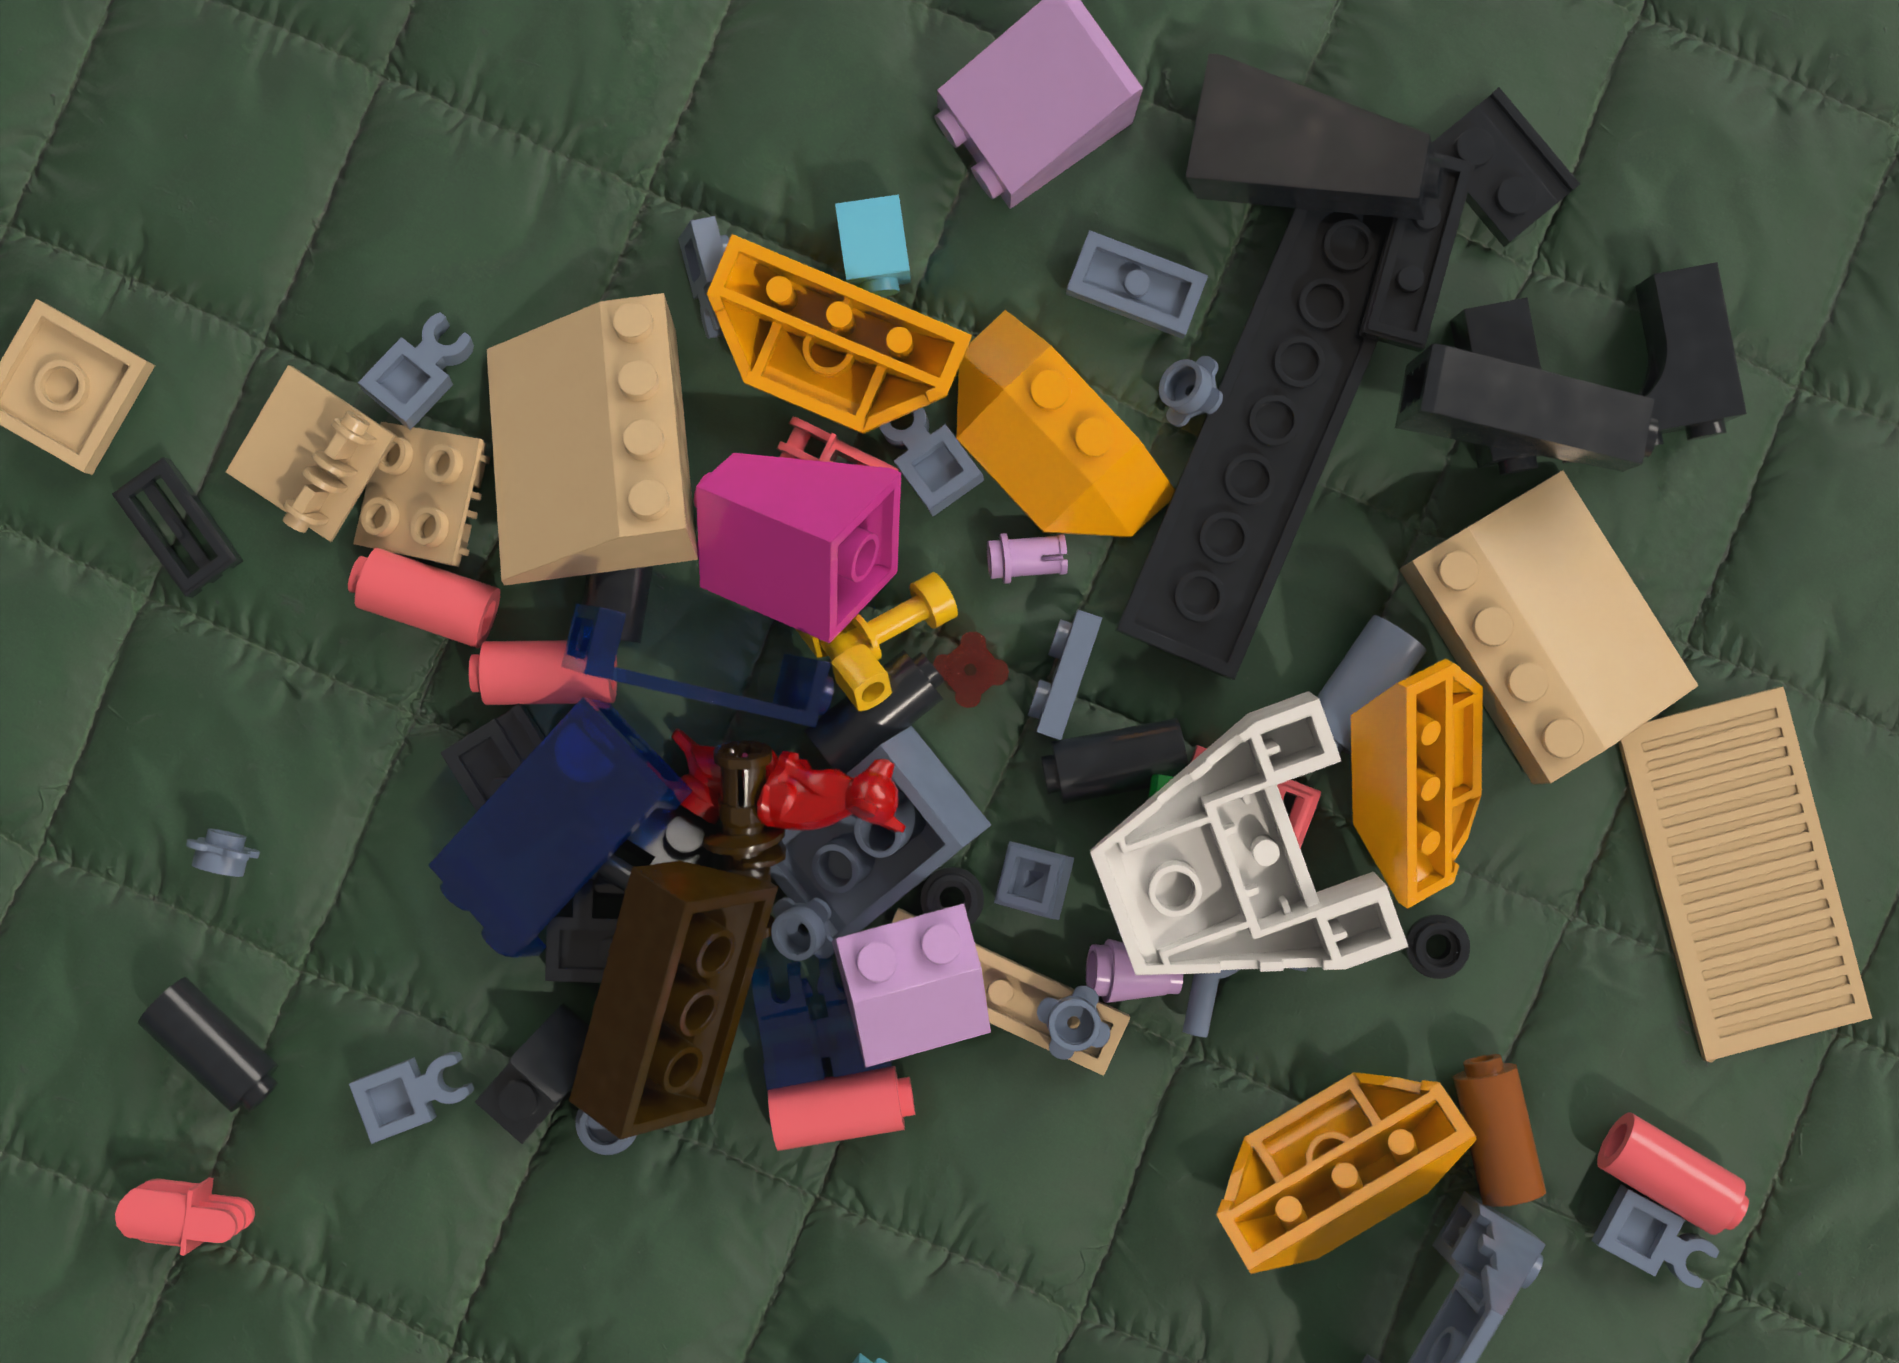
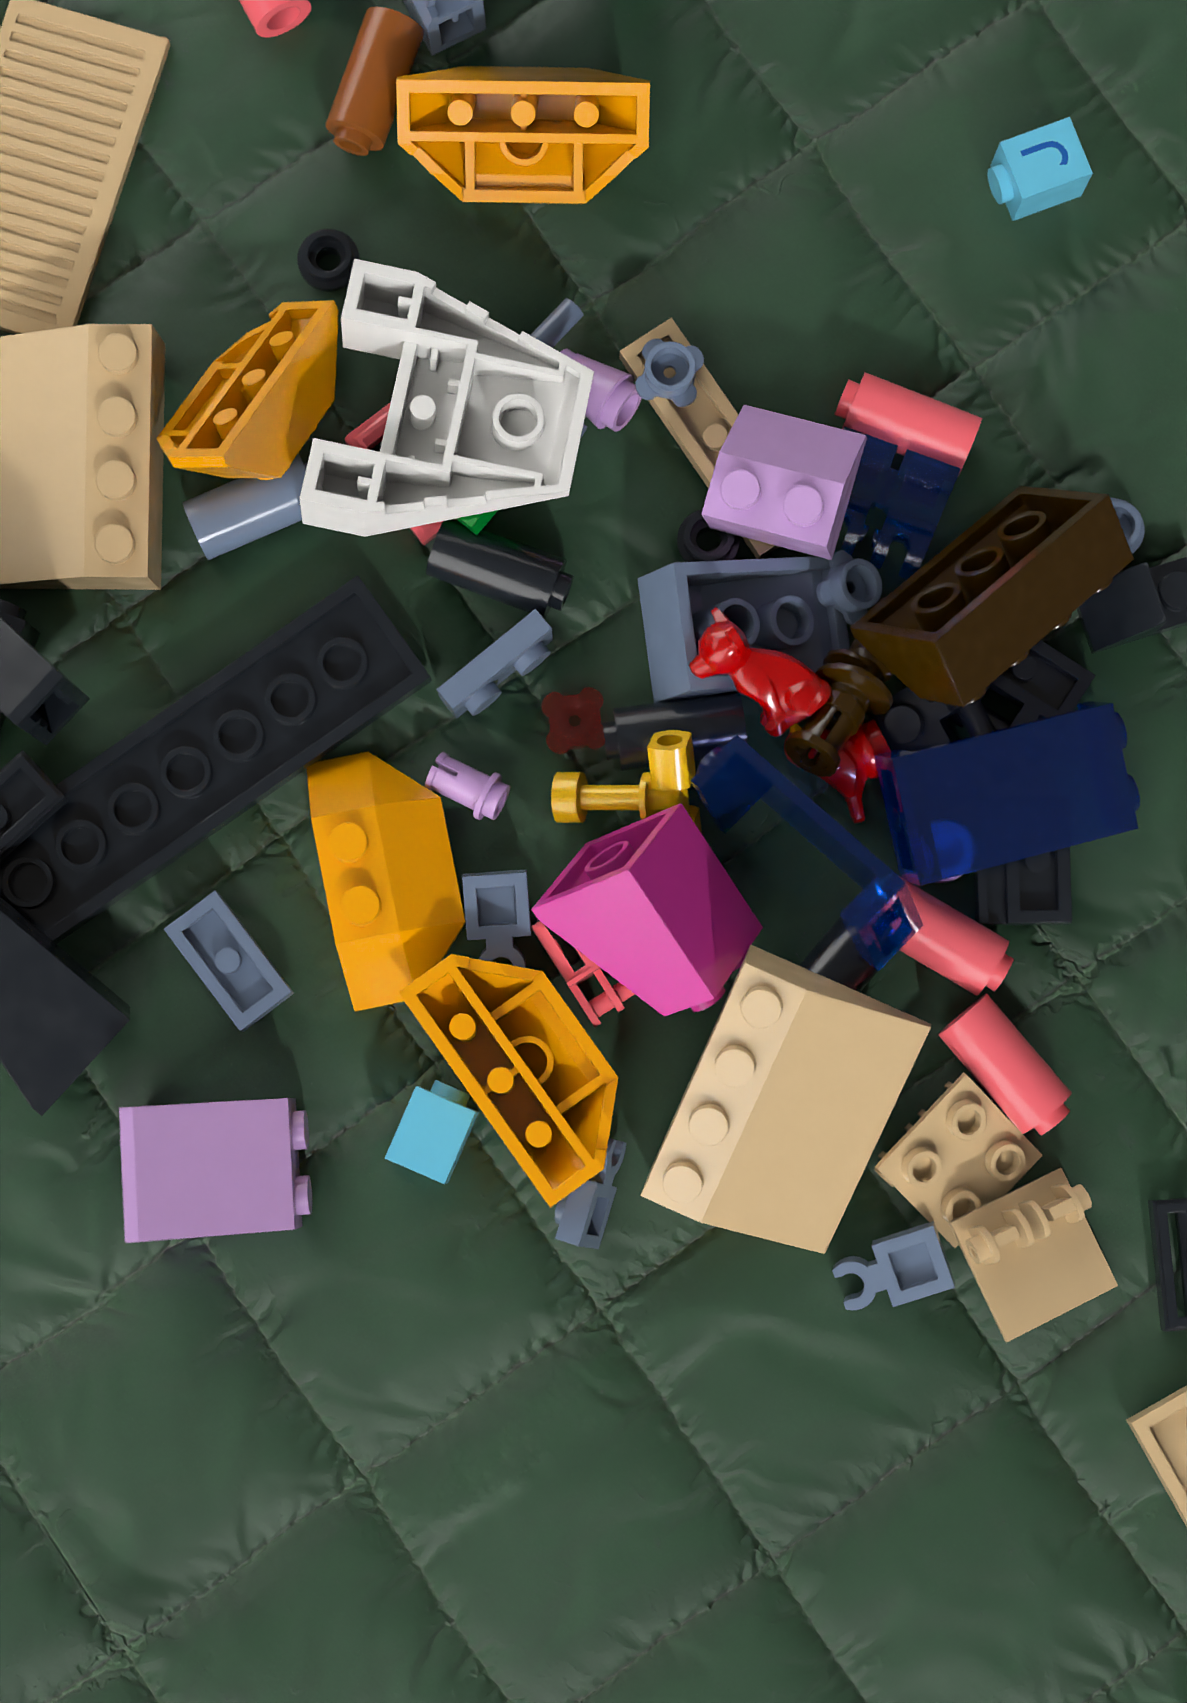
camera: 150 degrees left, 5 degrees down
sand blue tile [994,841,1074,920] -> none
sand blue plate [1159,356,1223,427] -> none

